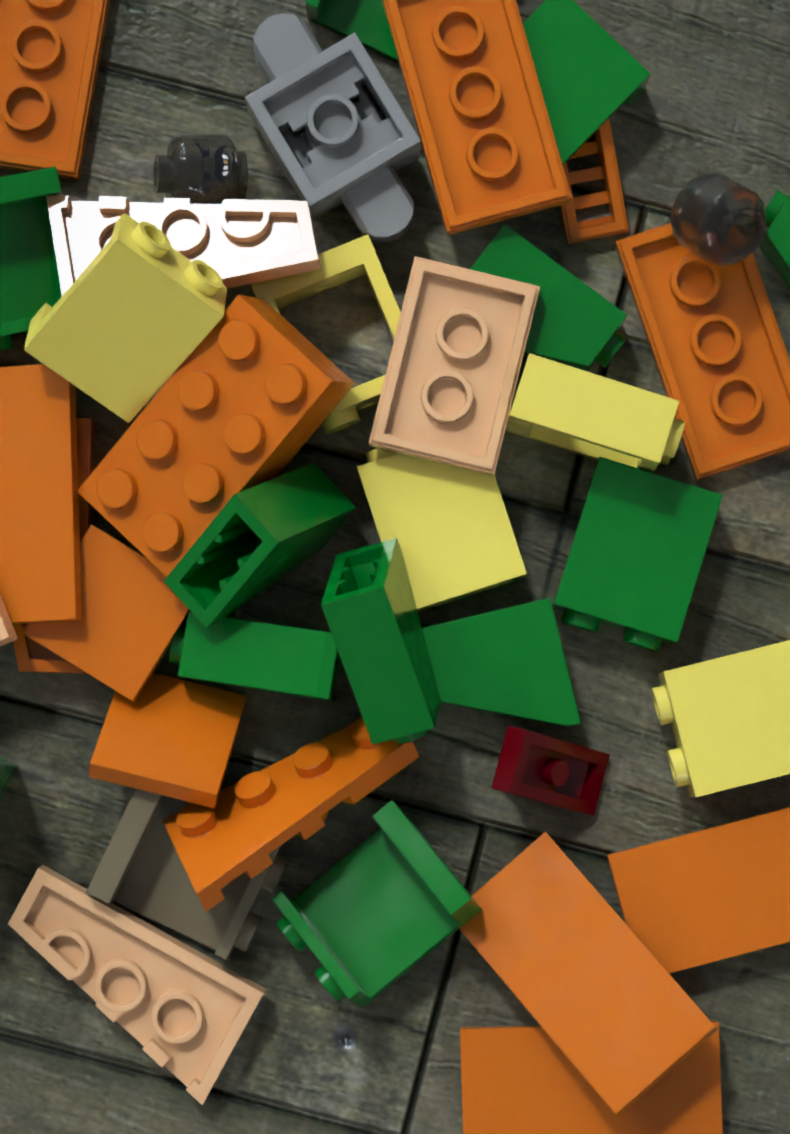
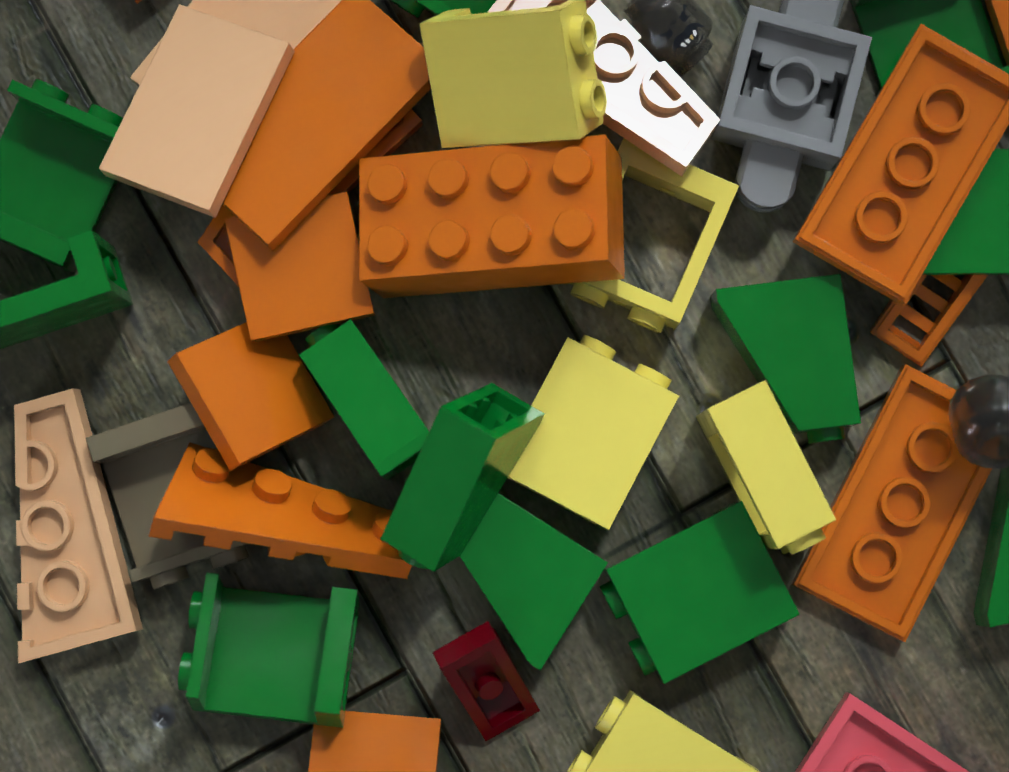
camera: 40 degrees right, 0 degrees up
green slope [164,462,356,628] -> none
light nougat tile [369,256,540,476] -> none

